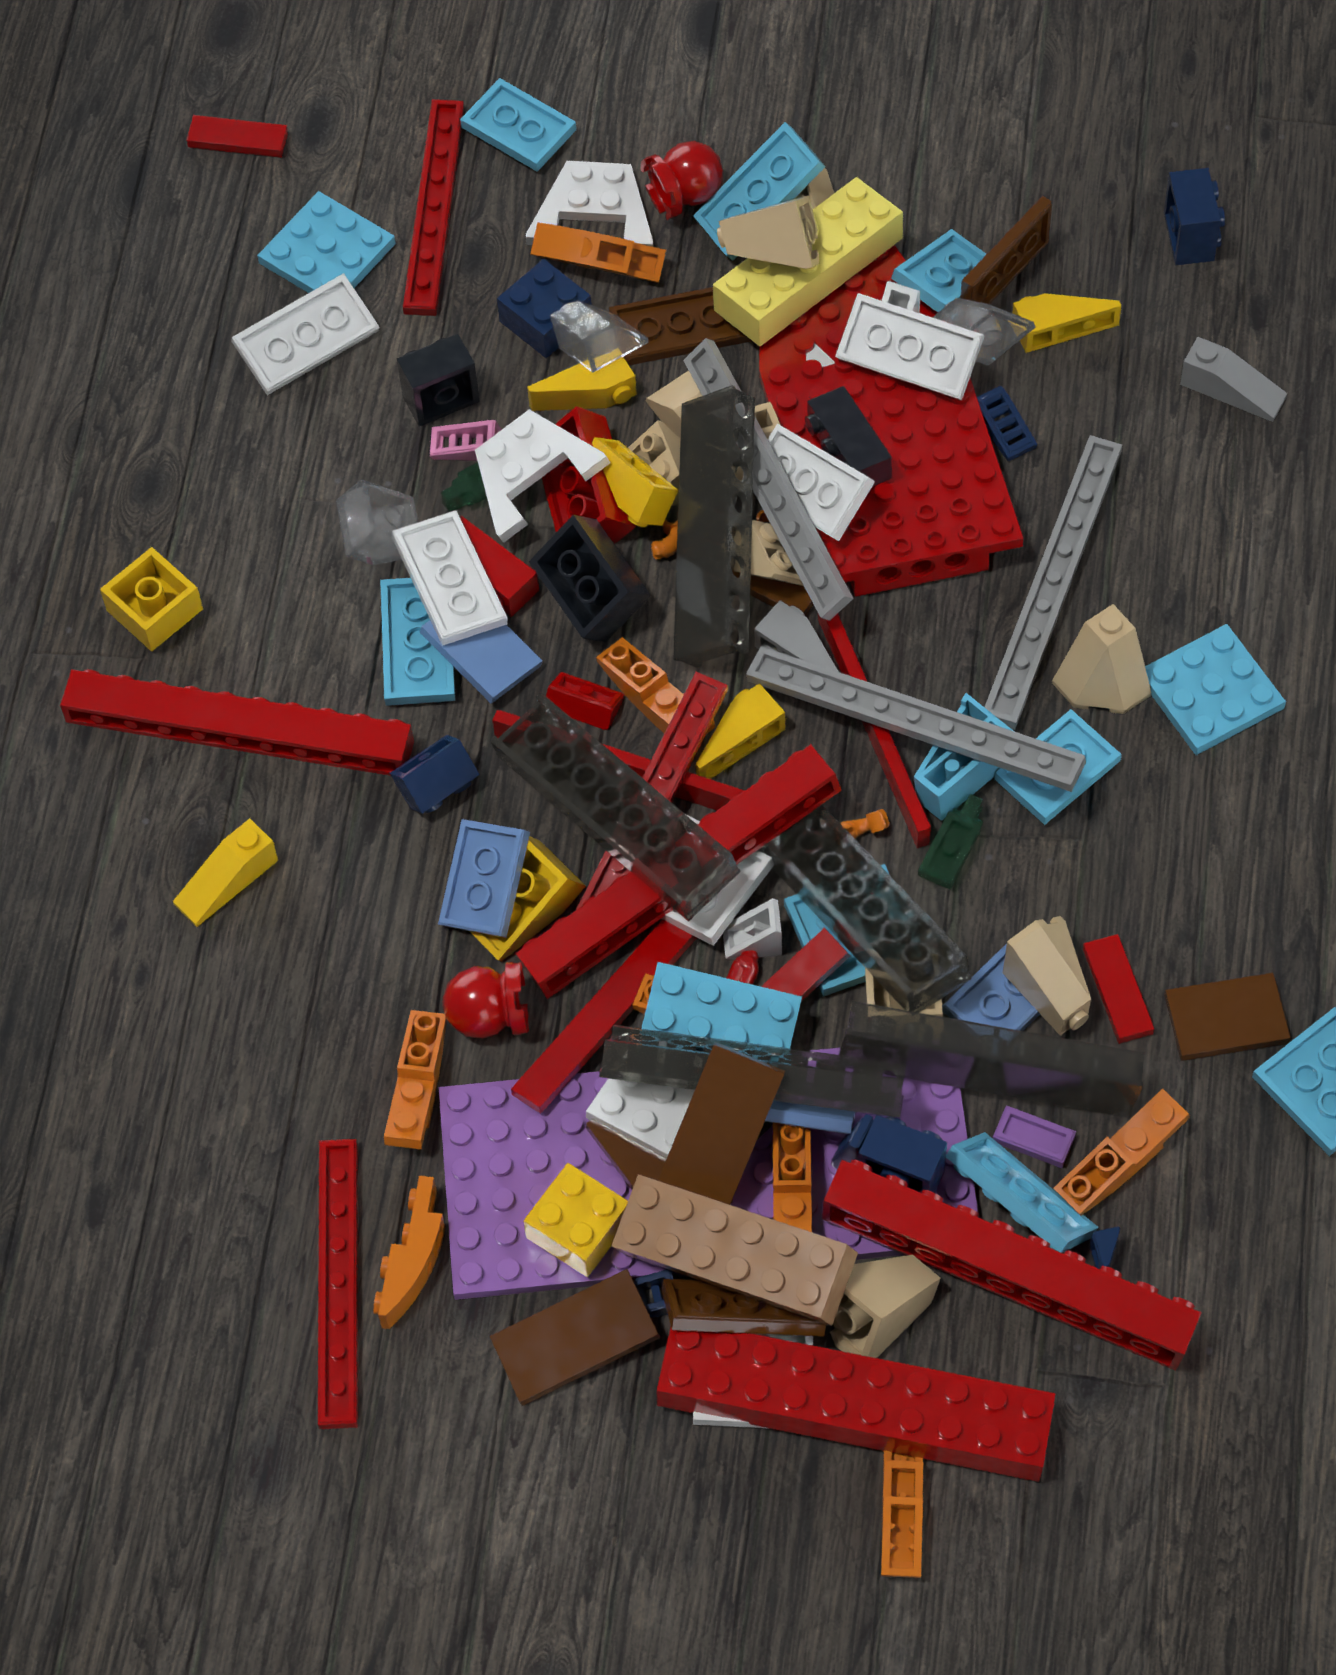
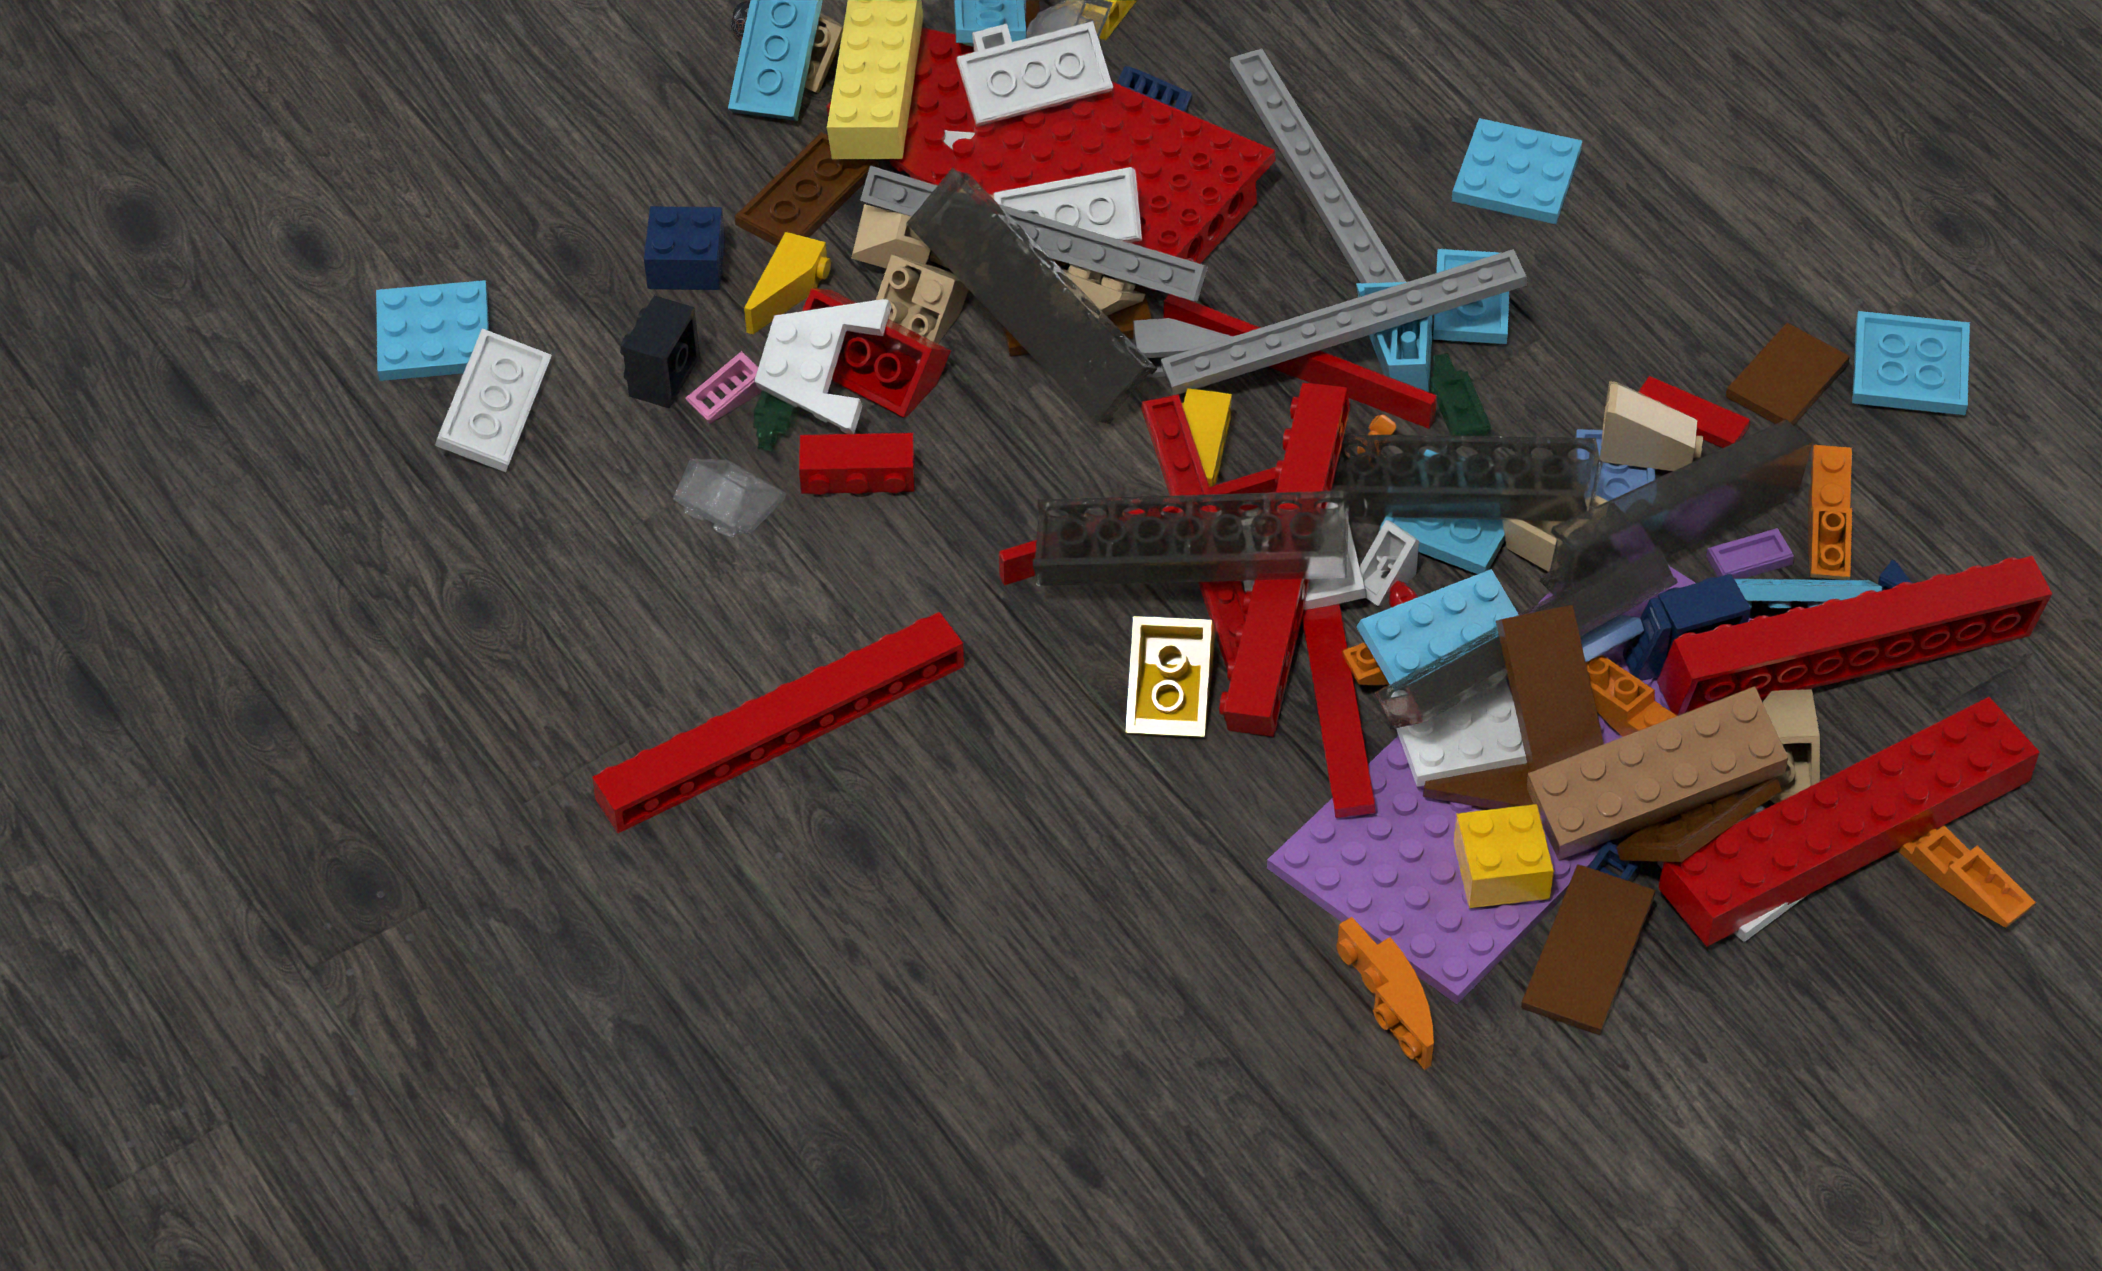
camera: 45 degrees left, 10 degrees down
yellow brick [100,547,203,652] -> none
yellow slope [173,818,278,927] -> none
red tile [186,115,288,157] -> none
red tile [318,1139,358,1429] -> none
medium azure plate [380,578,455,706] -> none
orange slope [384,1010,447,1149] -> none
dark blue brick [390,735,480,814] -> none
white tile [392,510,507,646] -> none
red tile [403,99,464,316] -> none
medium blue tile [420,620,542,703] -> none
medium blue tile [438,819,530,938] -> none
red tile [442,962,529,1039] -> none
medium azure plate [460,78,576,172] -> none
white wing [526,161,653,247] -> none
black brick [529,515,651,642] -> none
orange slope [530,222,666,283] -> none
red slope [544,672,625,730] -> none
clear slope [550,300,649,373] -> none
yellow slope [592,437,678,527] -> none
orange slope [596,637,716,734] -> none
red tile [641,141,724,220] -> none
orange arm [651,512,683,559] -> none
tan slope [717,195,819,269] -> none
red tile [761,927,851,1002] -> none
black brick [805,386,892,487] -> none
tan slope [1052,604,1152,714] -> none

